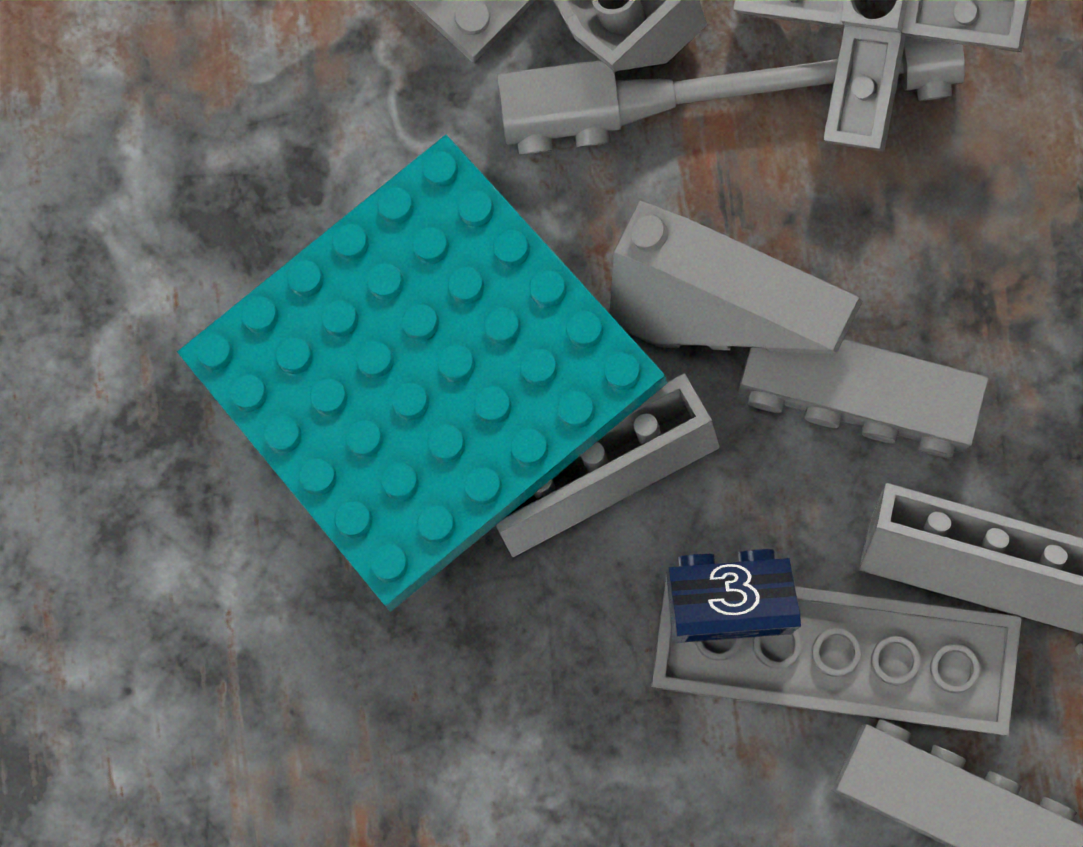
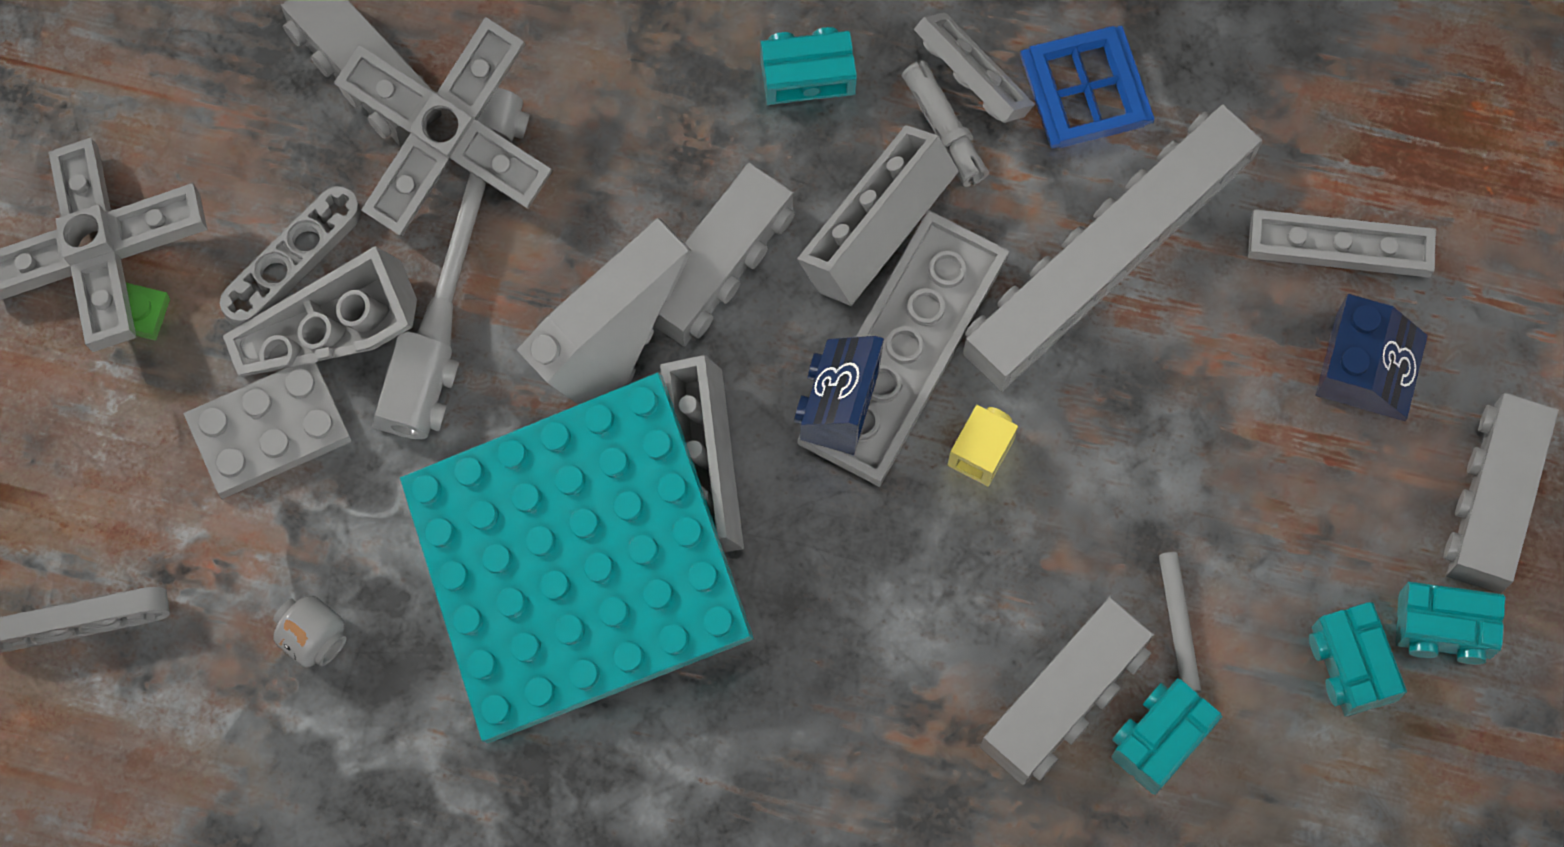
camera: 75 degrees left, 10 degrees down
none -> light grey head [273,596,346,667]
none -> light yellow brick [947,404,1018,487]

